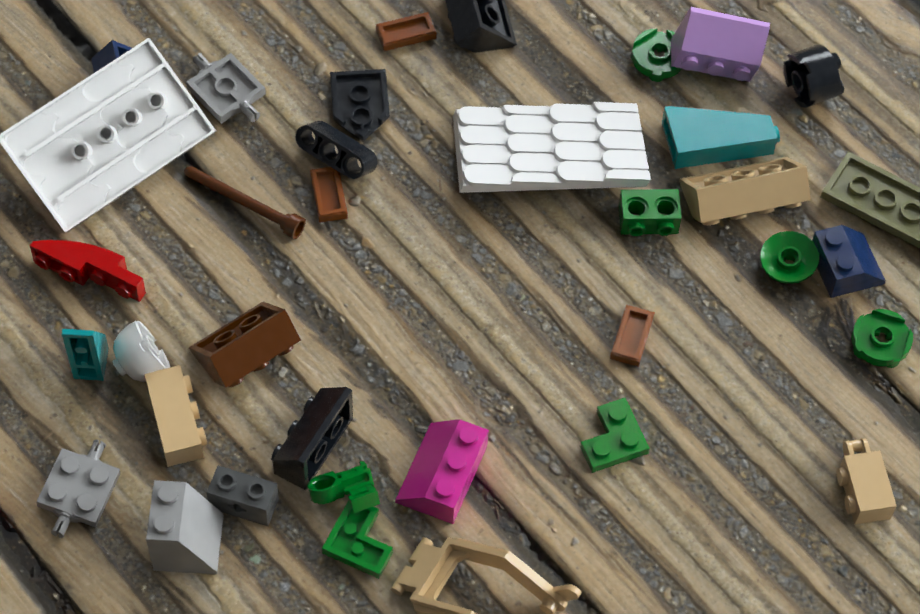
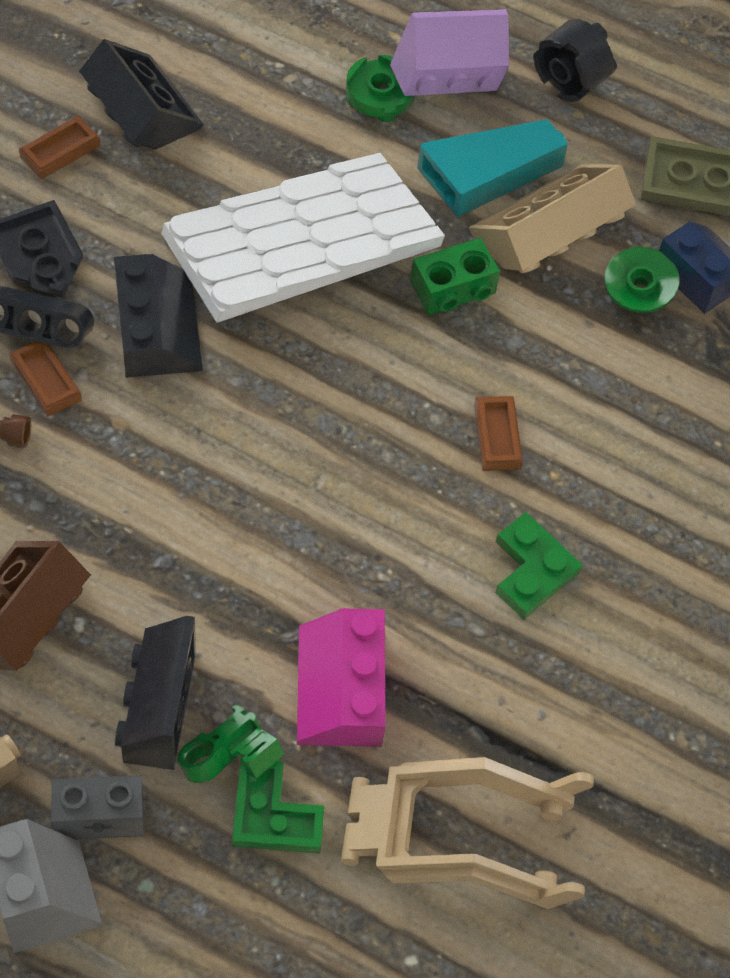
camera: 25 degrees left, 0 degrees up
none -> black slope [114,254,203,378]

